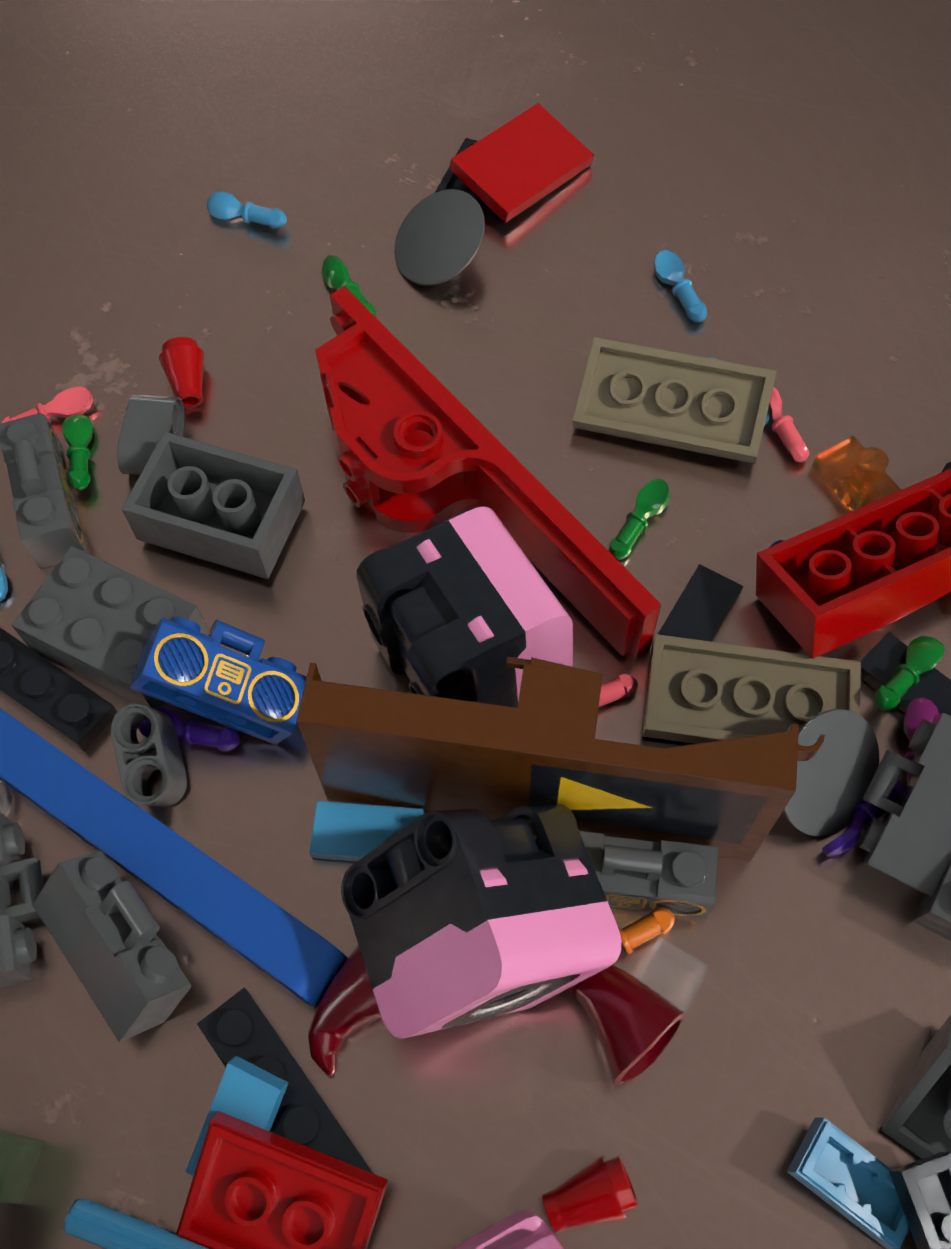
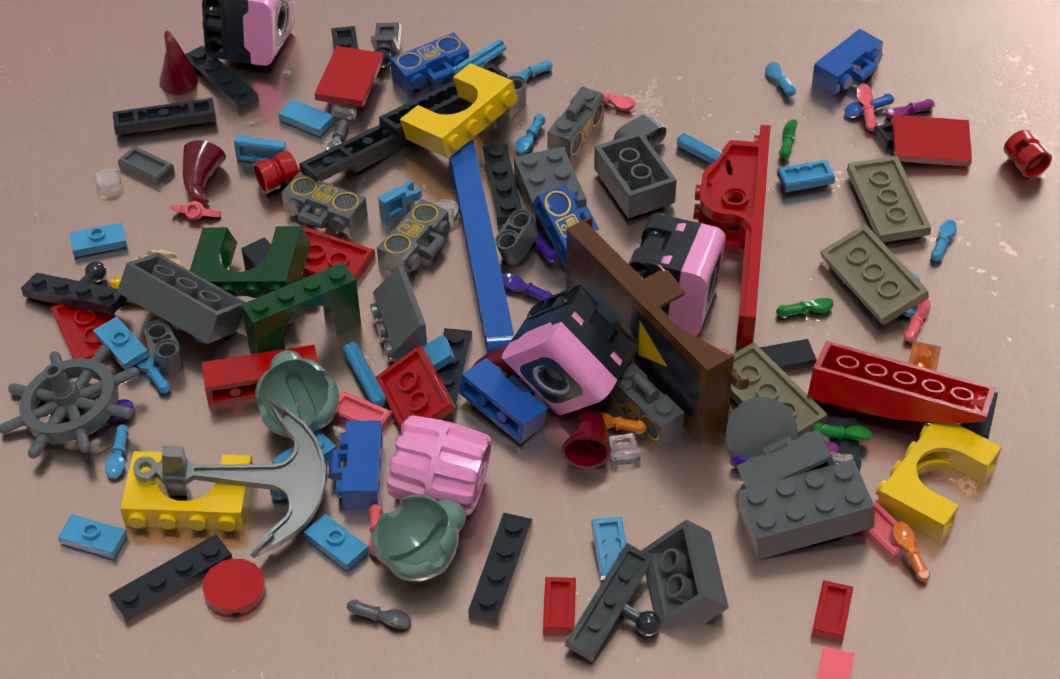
camera: 45 degrees right, 15 degrees down
dark grey piece [32,851,191,1042] -> none
green piece [62,414,93,491] -> none
red cone [159,337,204,408] -> none
dark grey shield [394,189,485,285] -> none
red cone [542,1155,639,1233] -> none
none -> dark grey slope [370,265,427,363]
none -> blue piece [459,358,548,444]
none -> dark purple piece [502,273,552,300]
none -> dark azure axle [677,133,723,165]
none -> dark azure plate [777,159,835,192]
none -> blue piece [812,29,883,94]
none -> blue piece [844,94,895,118]
none -> dark tan plate [847,156,932,242]
none -> coral piece [857,84,877,132]
none -> magenta piece [885,99,935,119]
none -> red wheel [1003,129,1052,178]

